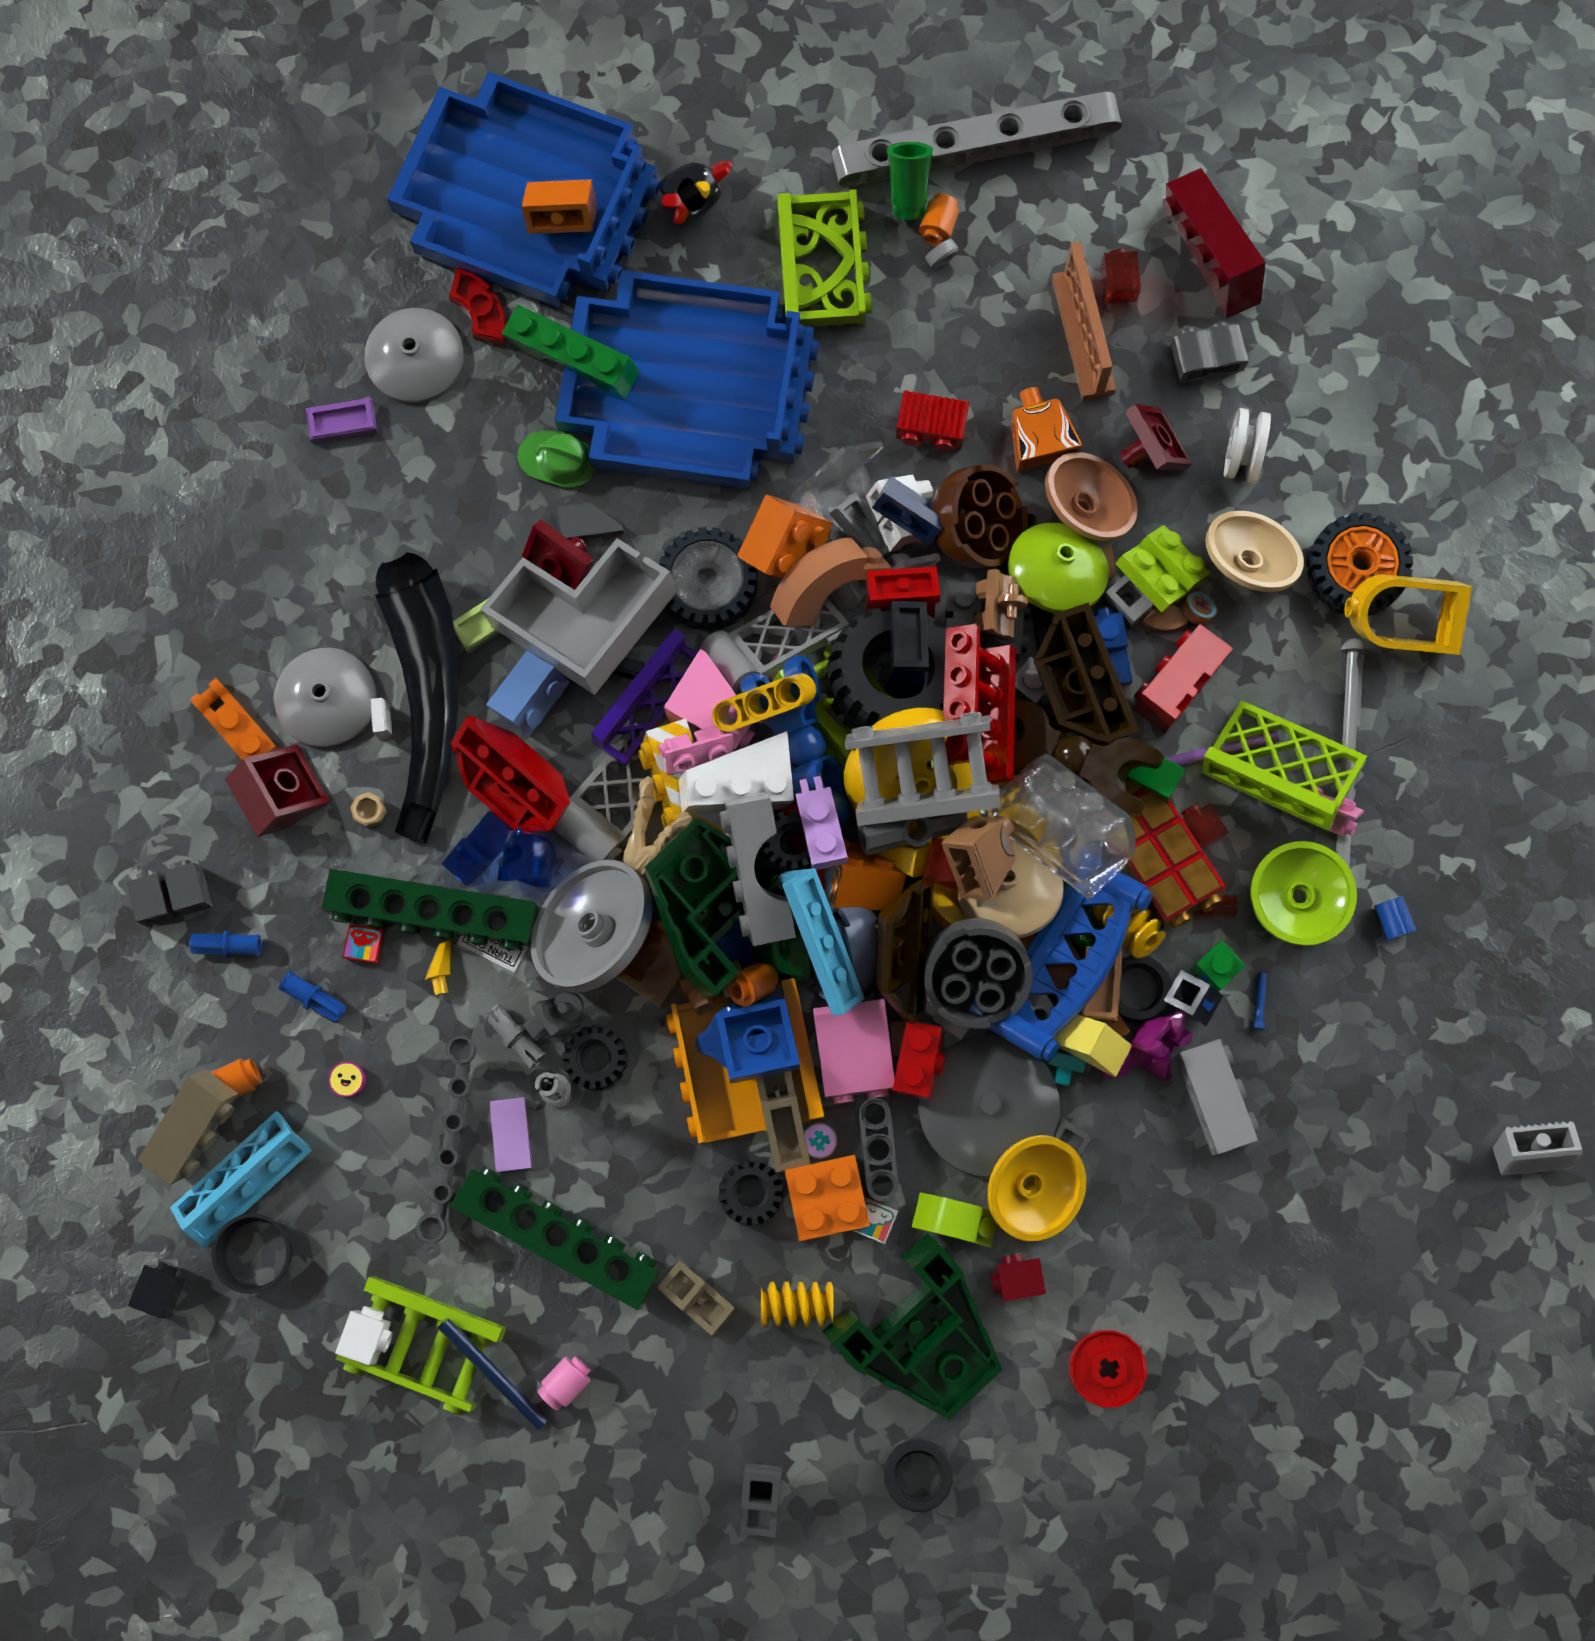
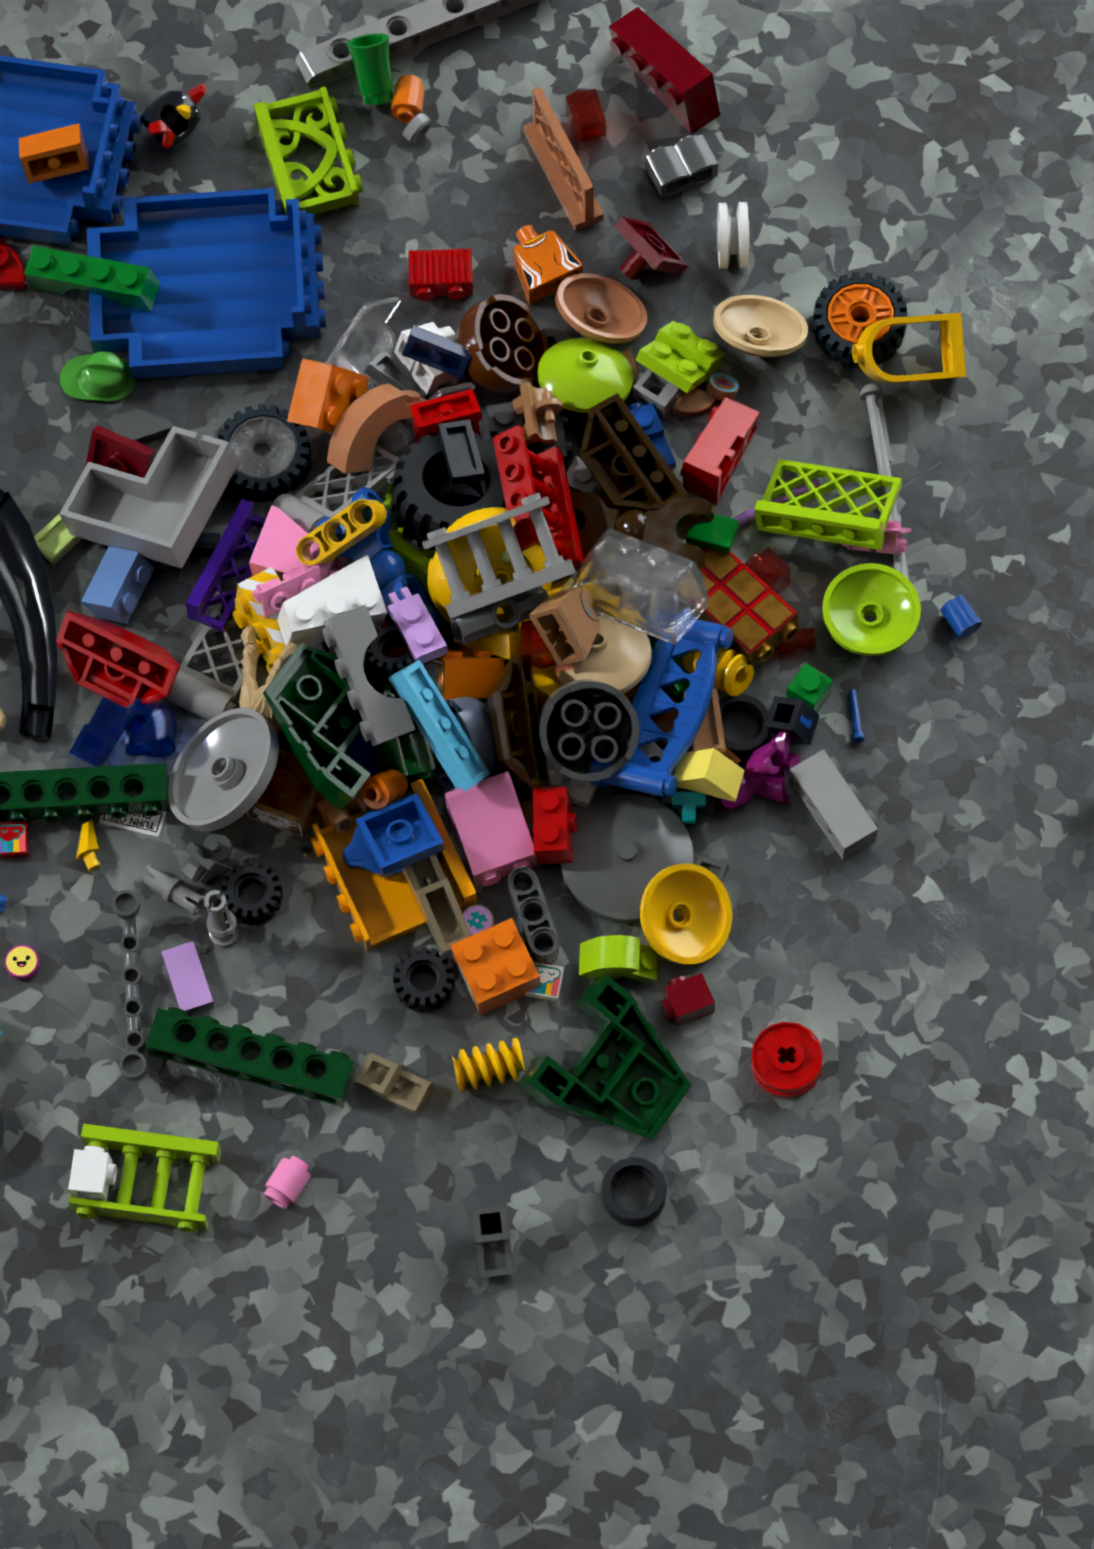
camera: 15 degrees left, 10 degrees down
dark blue bar [438,1318,548,1430] -> none

